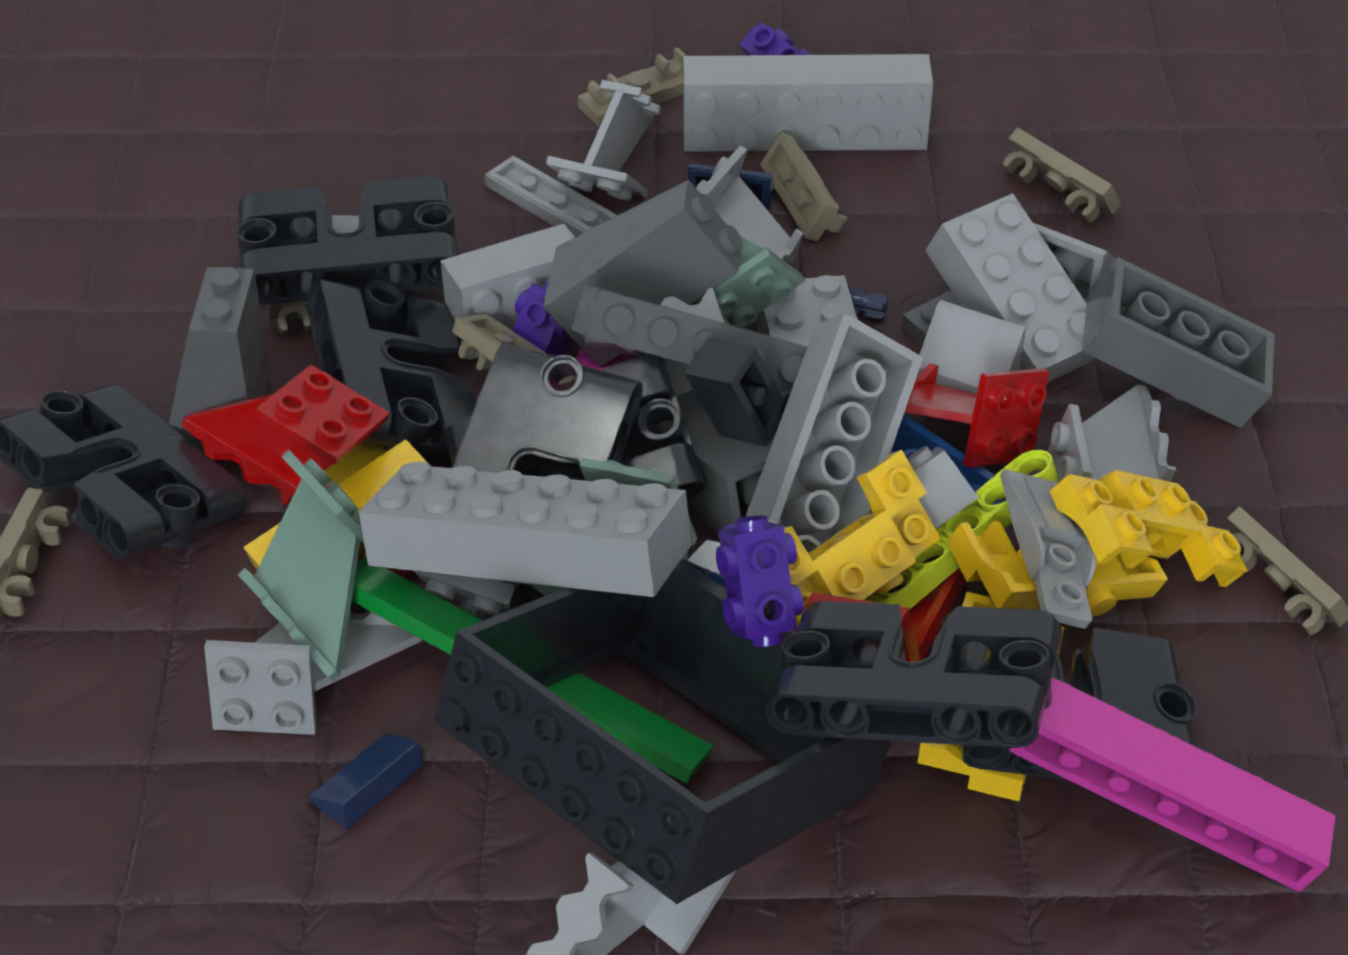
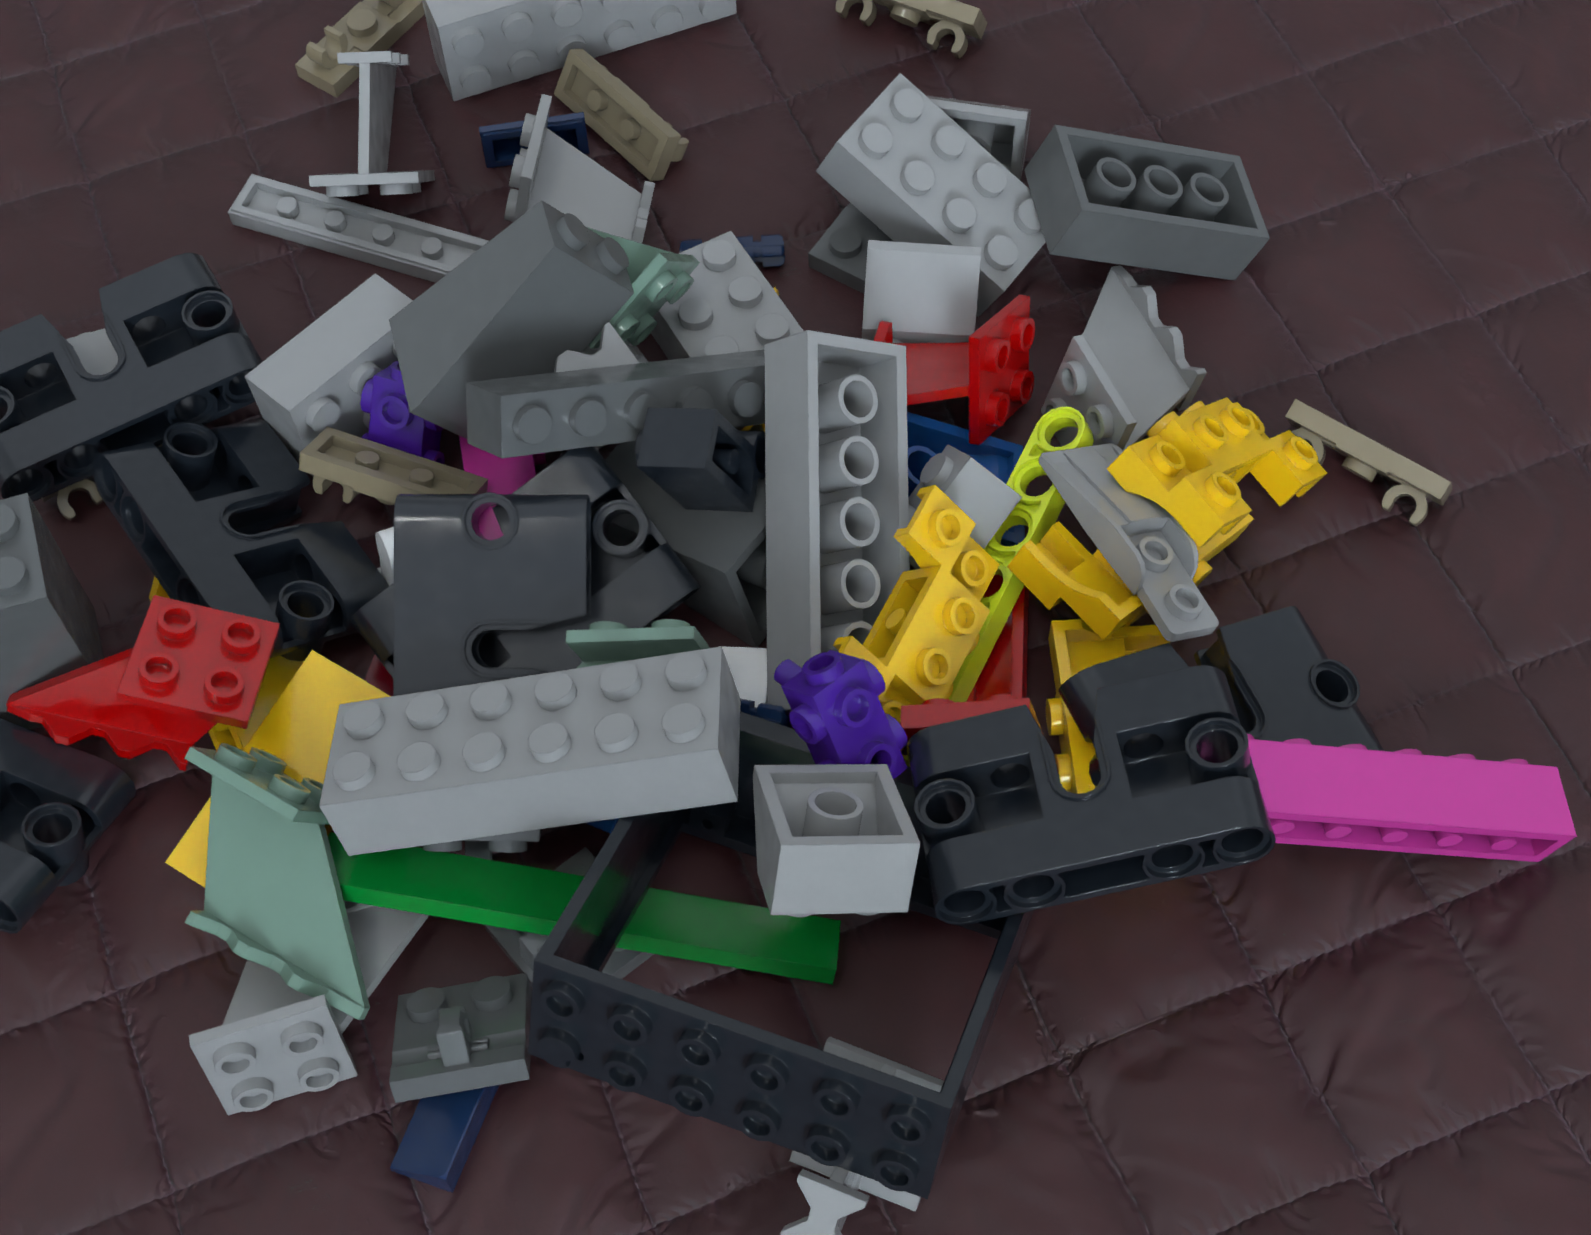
camera: 20 degrees left, 15 degrees up
none -> dark grey hinge [389,973,532,1103]
none -> light grey slope [753,764,920,917]

